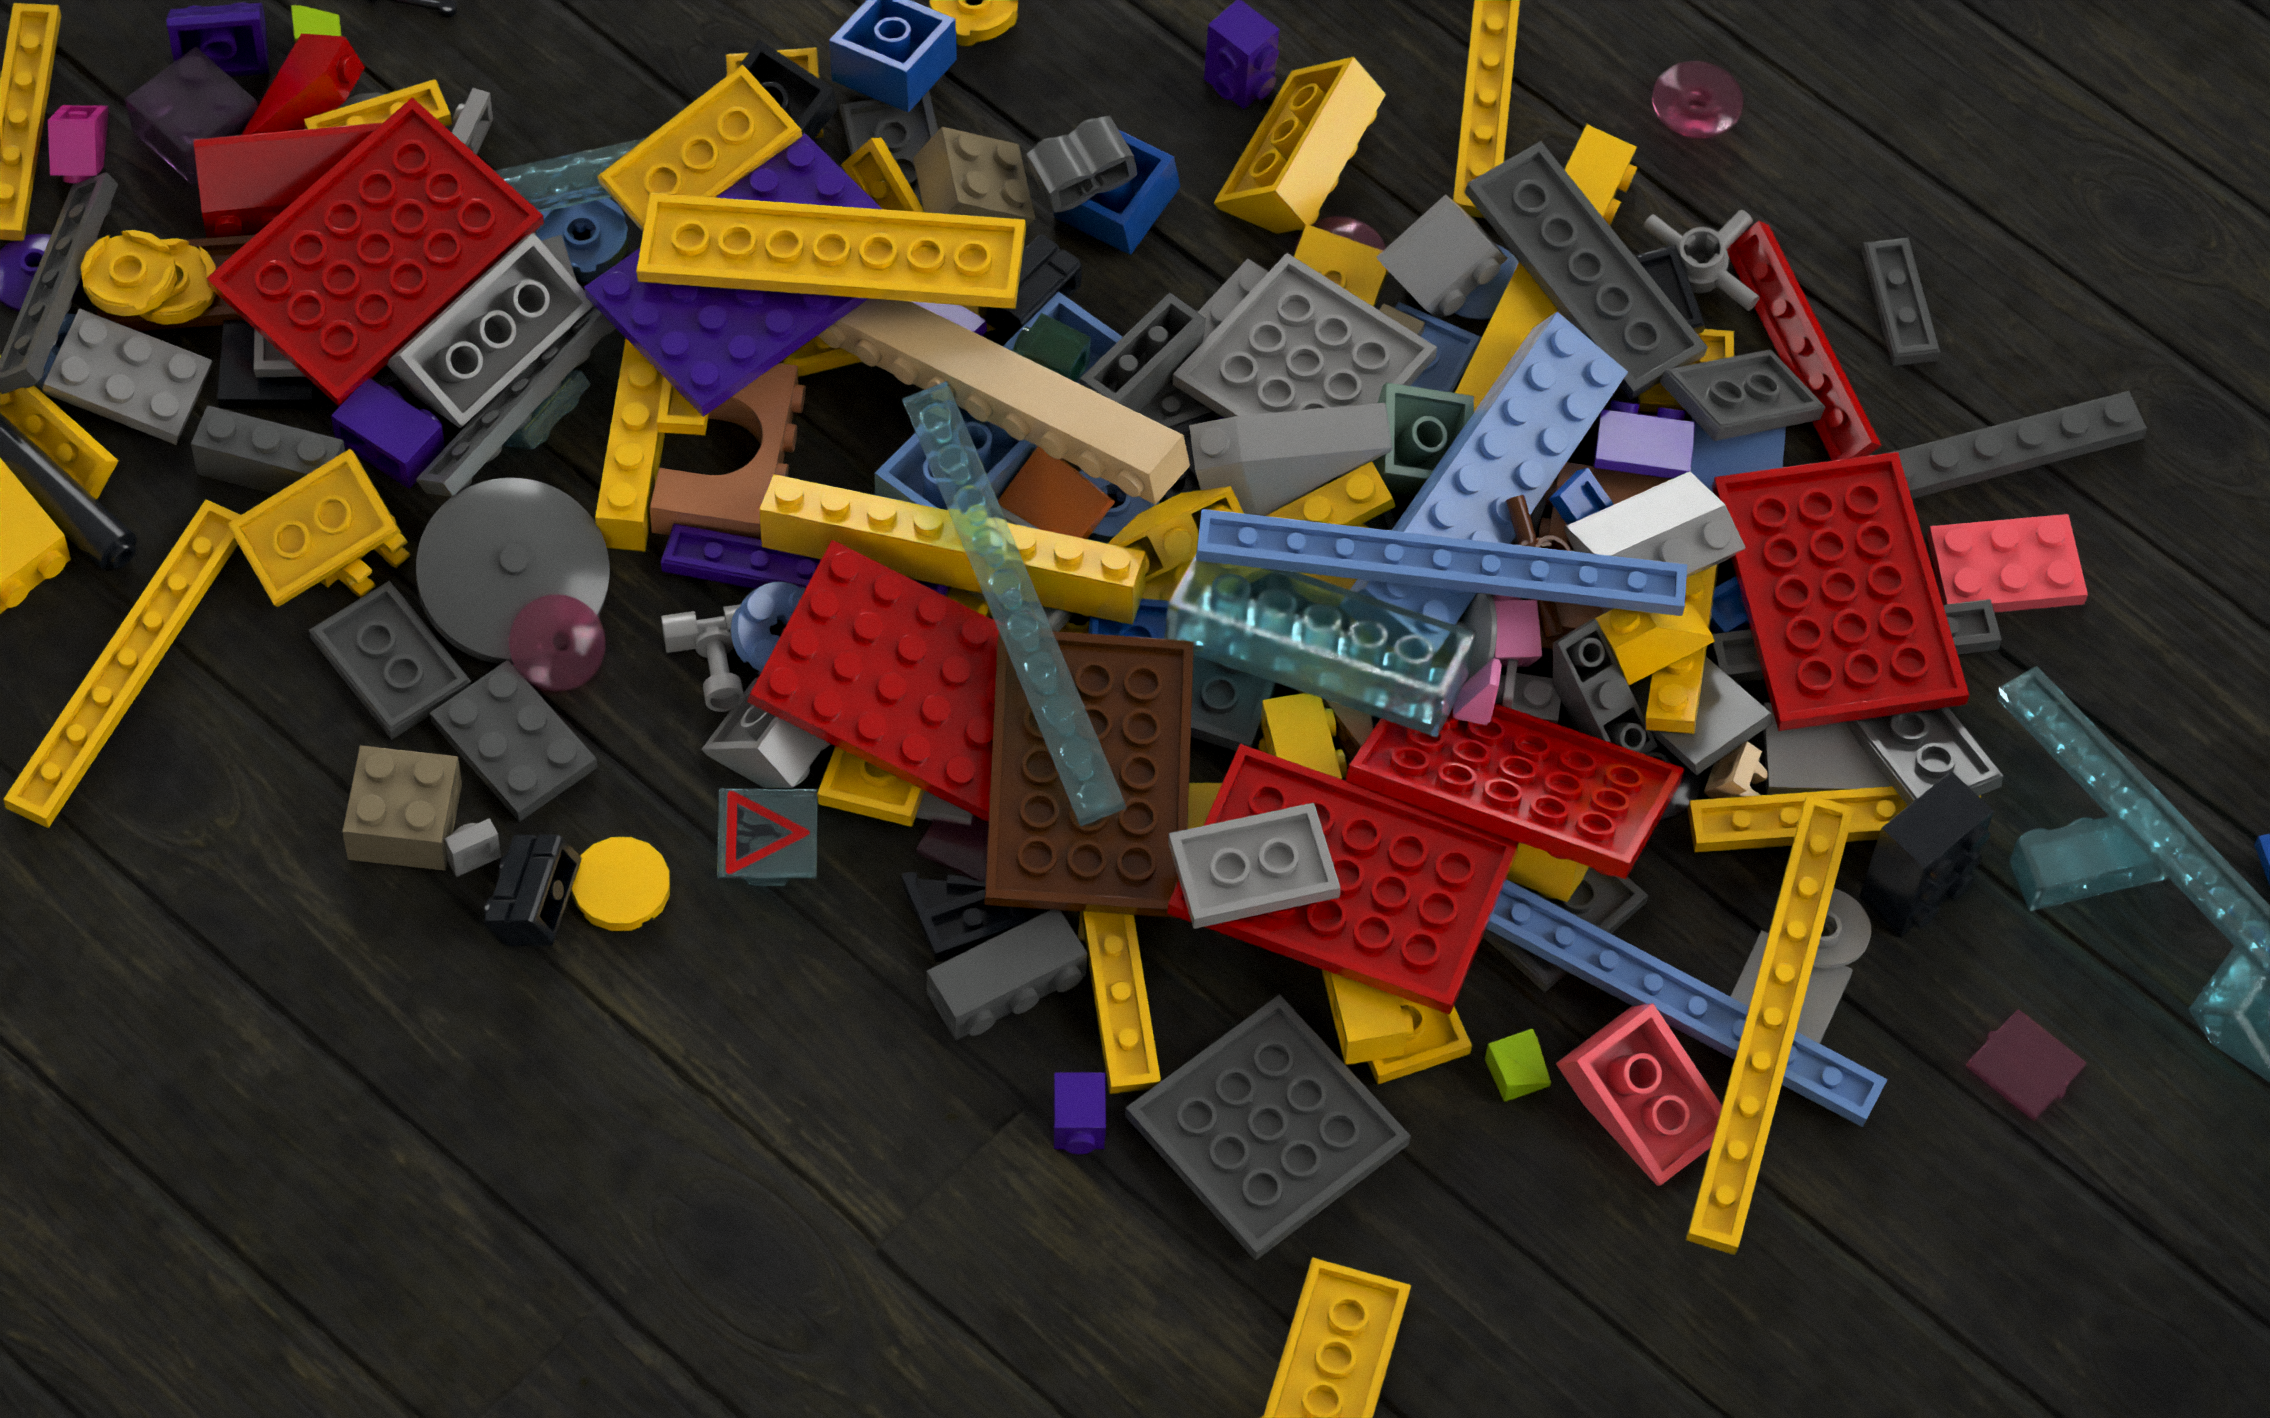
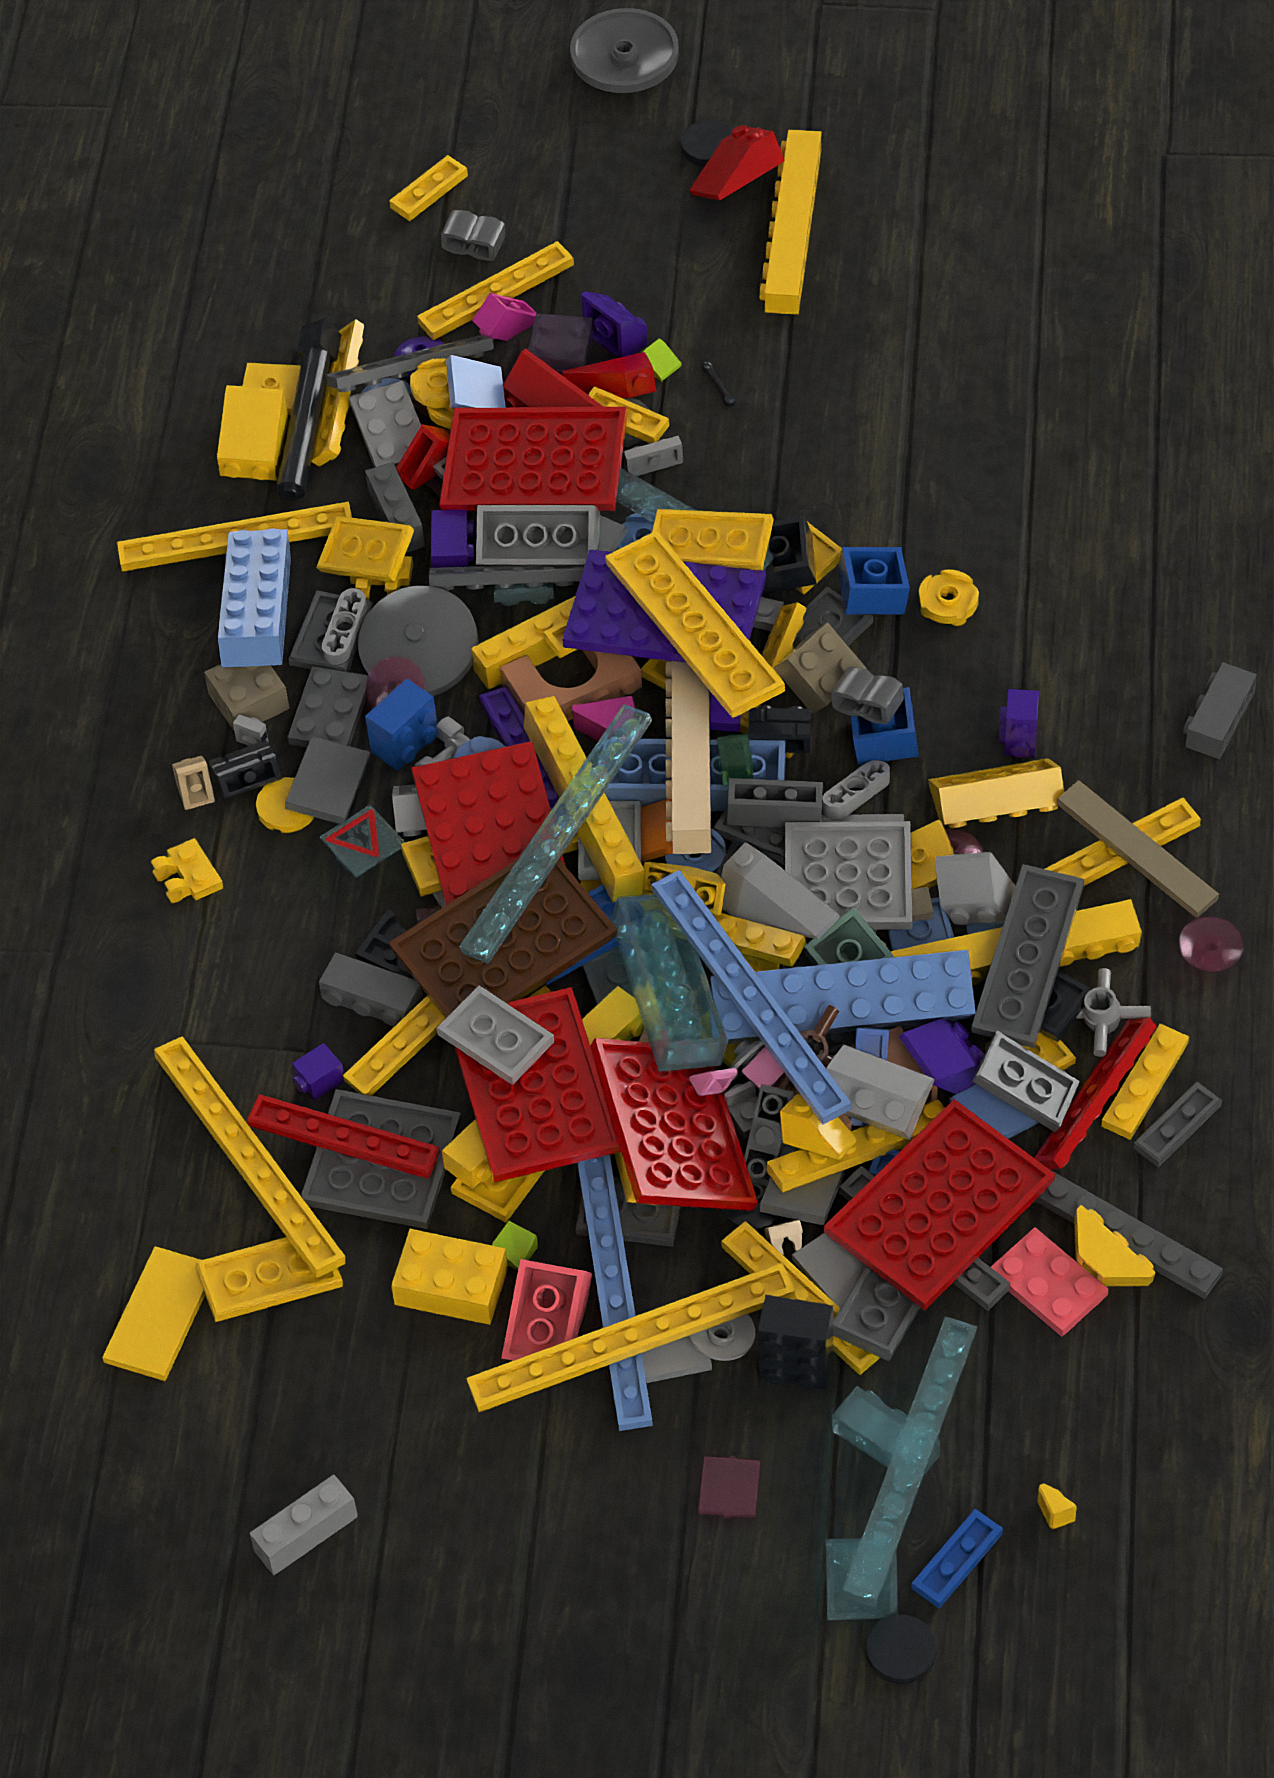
camera: 60 degrees right, 5 degrees down
none -> yellow plate [151,838,223,903]
none -> yellow plate [154,1036,345,1278]
none -> tan slope [172,756,215,810]
none -> medium blue brick [218,528,291,667]
none -> red tile [247,1094,440,1179]
none -> dark grey tile [285,736,370,825]
none -> light grey beam [322,588,367,665]
none -> blue brick [365,678,438,771]
none -> yellow brick [391,1229,508,1325]
none -> red slope [396,424,450,490]
none -> tile [446,355,506,409]
none -> dark pink slope [572,696,639,742]
none -> light grey beam [822,760,890,819]
none -> dark tan tile [1057,780,1219,918]
none -> yellow slope [1074,1205,1156,1287]
none -> yellow plate [1101,1024,1189,1140]

